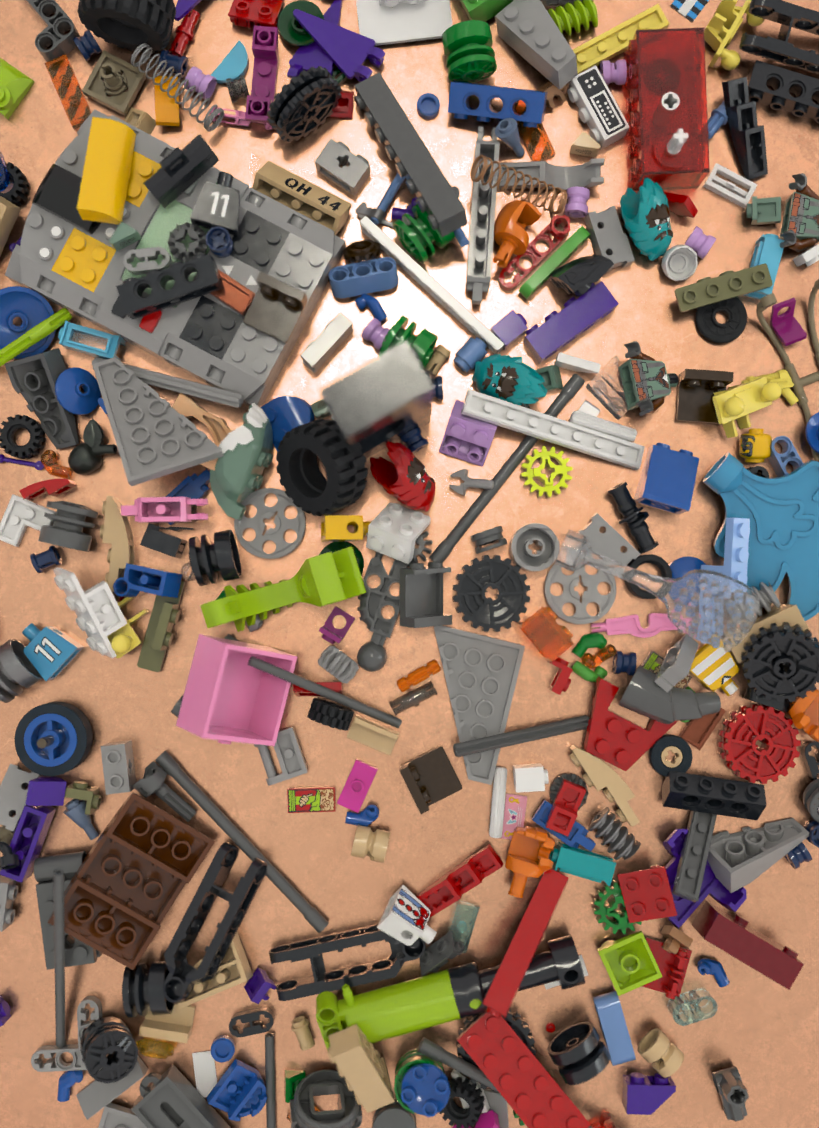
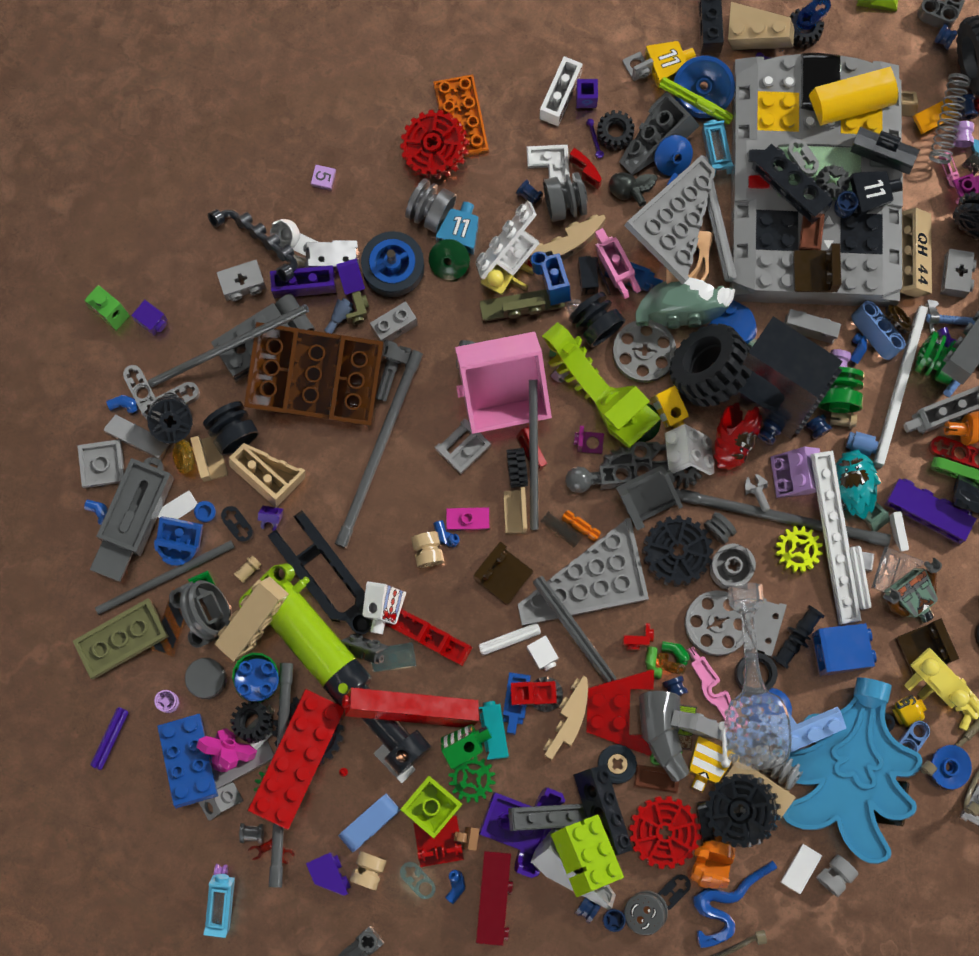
camera: 65 degrees right, 10 degrees down
clear orange arm [41,450,73,479] -> none
clear orange tile [45,54,92,130] -> none
dark tan plate [82,50,146,116] -> none
sand green slope [109,222,142,251] -> none
black piece [163,842,268,1003] -> none
tile [287,786,336,813] -> none
light grey gear [318,646,359,683] -> none
brick [490,310,528,351] -> none
bright pink sticker [501,794,527,840] -> none
orange piece [505,826,555,898] -> none
clear orange brick [516,606,574,662] -> none
black wheel [547,1021,611,1085] -> none
flat silver piece [588,807,641,860] -> none
red hinge [617,865,677,923] -> none
none -> dark green dish [429,239,470,280]
none -> green torso [441,724,492,769]
none -> lime piece [550,814,624,898]
none -> white hinge [719,721,730,768]

